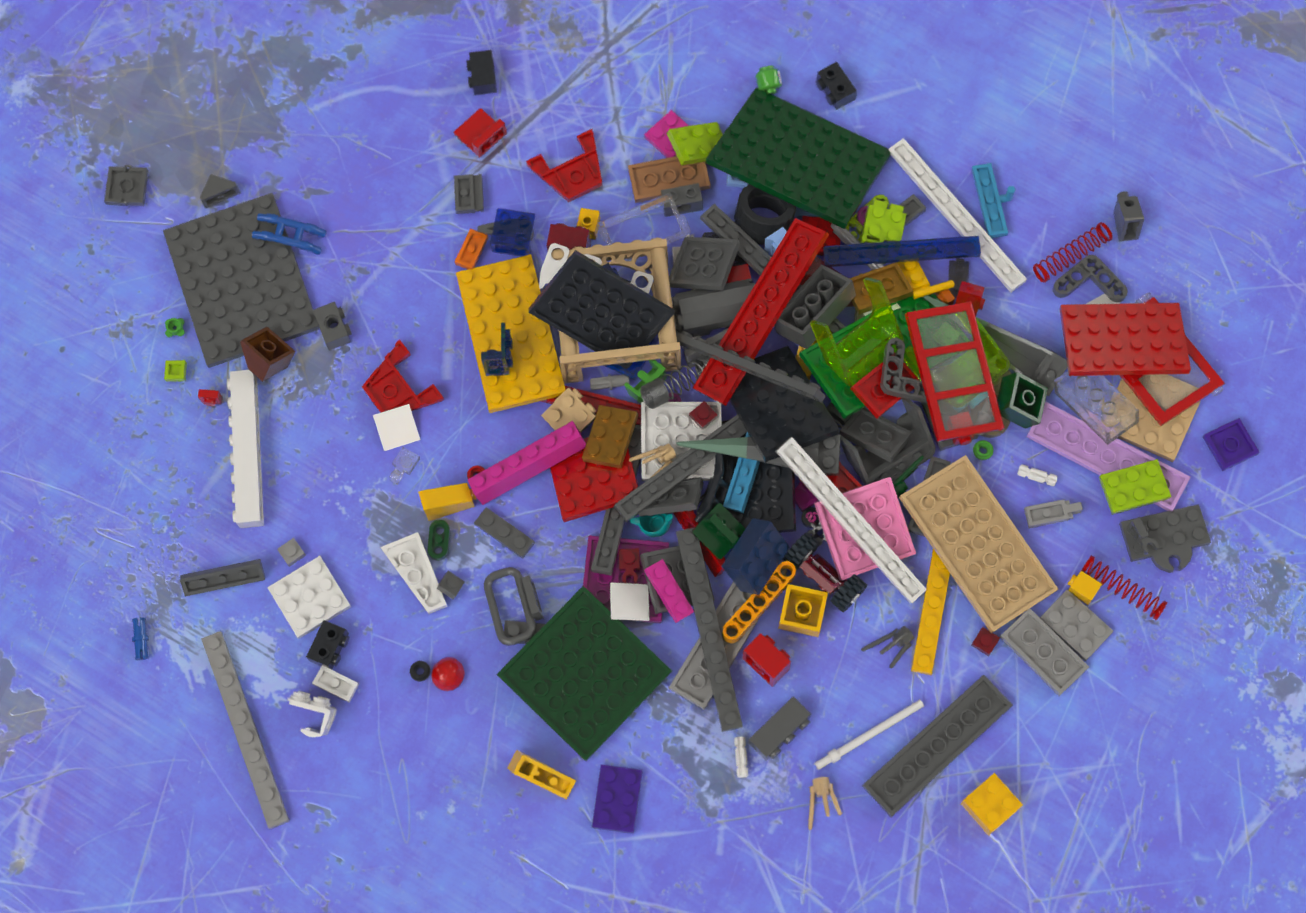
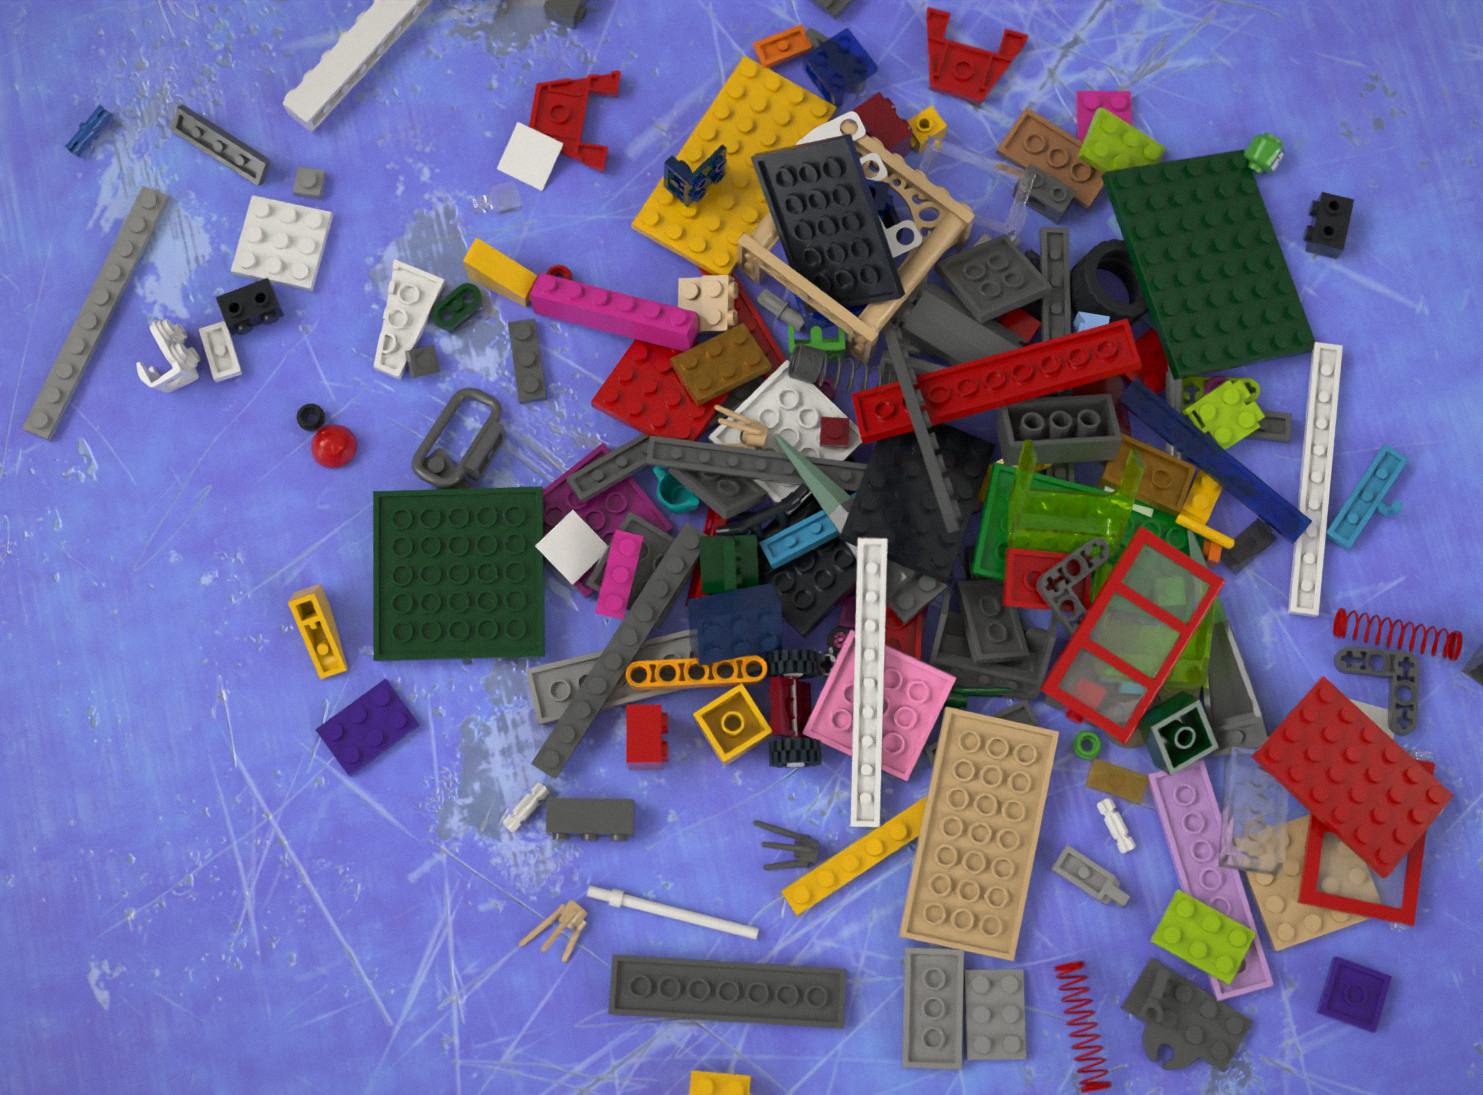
camera: 40 degrees right, 5 degrees up
dark red plate [619,548,640,584] -> none
red head [955,281,985,317] -> none
dark red plate [971,627,1000,656] -> none
yellow brick [1068,571,1102,605] -> none
none -> clear yellow plate [1084,758,1149,805]

